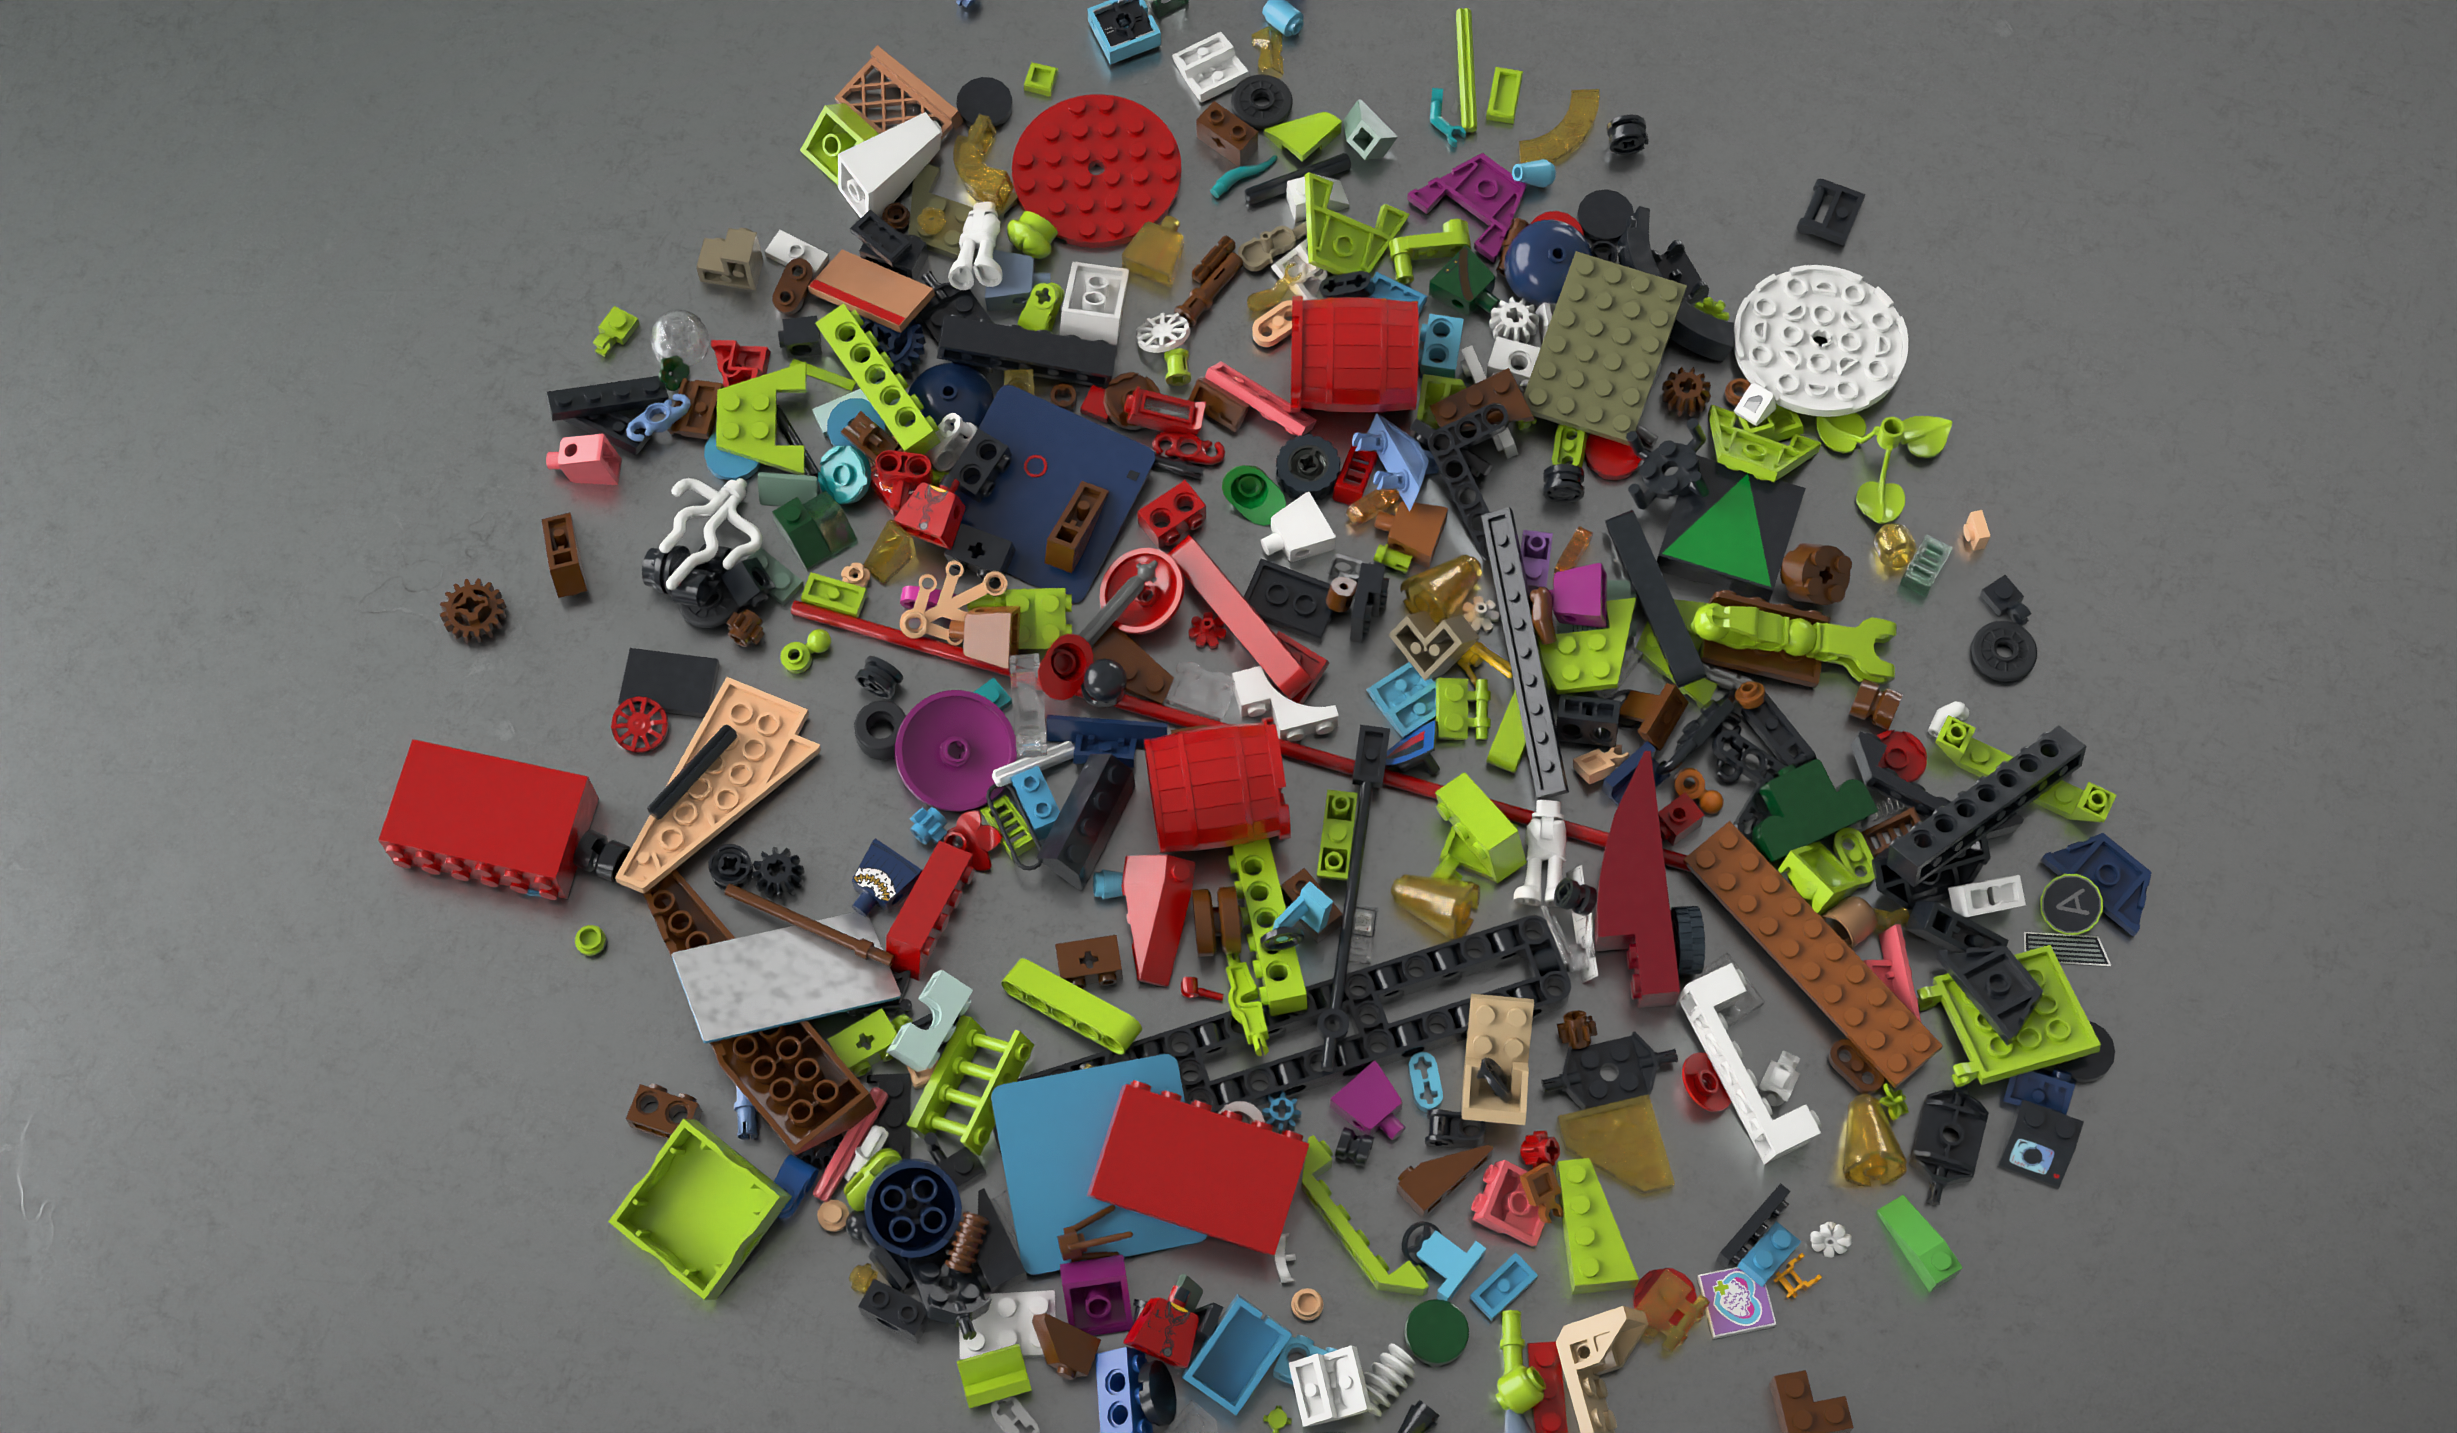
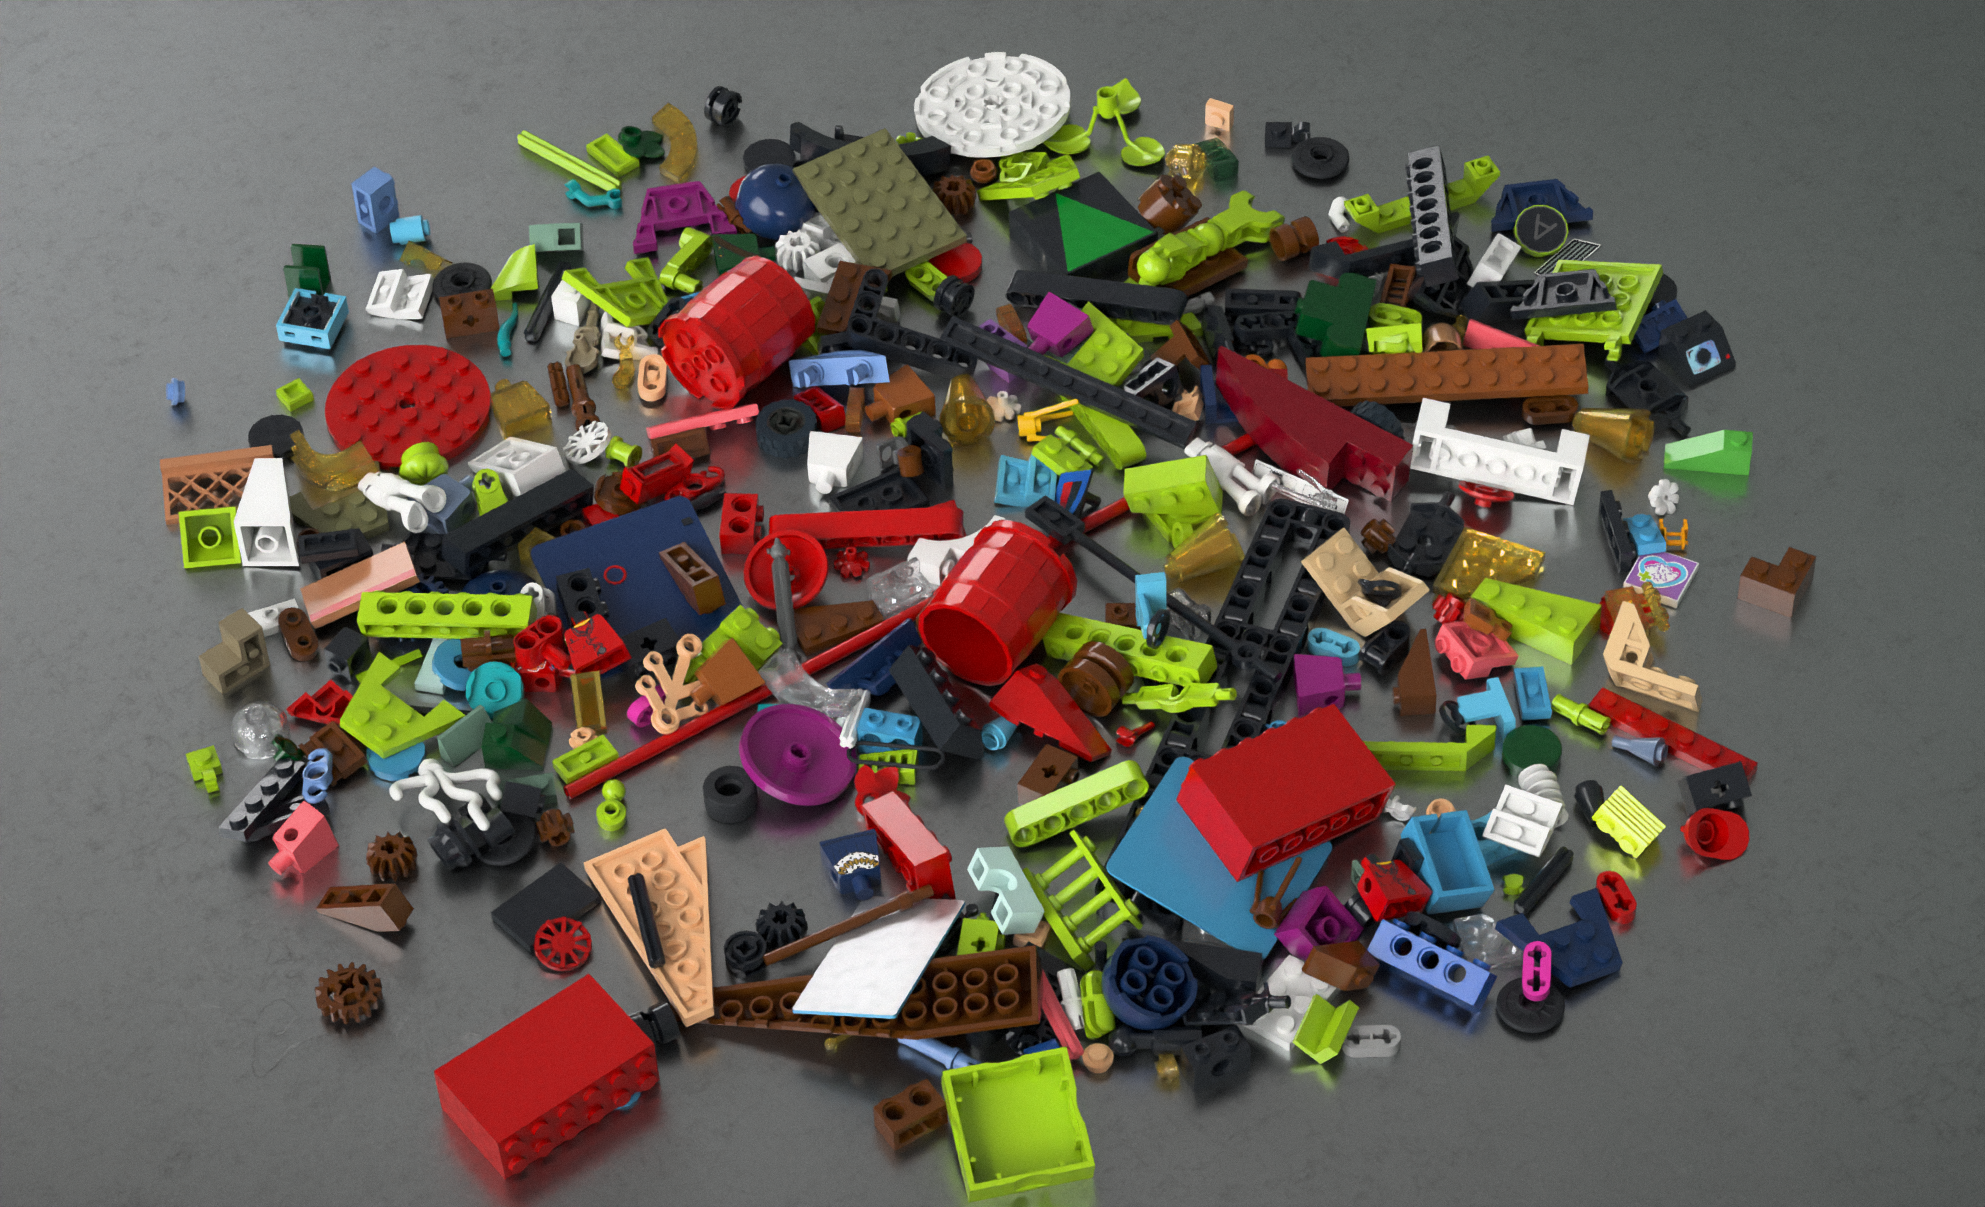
camera: 50 degrees left, 20 degrees down
lime plate [575,925,606,956] -> none
black wheel [855,656,904,700] -> none
dark azure gear [910,807,948,845] -> none
clear yellow plate [918,207,946,234] -> none
reddish brown piece [945,1211,990,1274] -> none
red piece [1038,634,1094,701] -> none
black helmet [1081,658,1127,708] -> none
green piece [1222,465,1286,526] -> none
lime slope [1317,789,1358,881] -> none
black wheel [1334,1127,1375,1167] -> none
dark tan brick [1389,611,1480,681] -> none
lime head [1496,1365,1546,1414] -> none
medium azure cone [1512,159,1556,188] -> none
reddish brown arm [1529,587,1557,645] -> none
black wheel [1554,877,1597,916] -> none
black plate [1626,418,1709,510] -> none
white slope [1734,383,1776,426] -> none
dark orange plate [1735,681,1765,709] -> none
black plate [1797,179,1866,246] -> none
lime plant [1879,1083,1909,1120] -> none
none -> reddish brown gear [366,831,418,882]
none -> dark green plate [618,126,665,158]

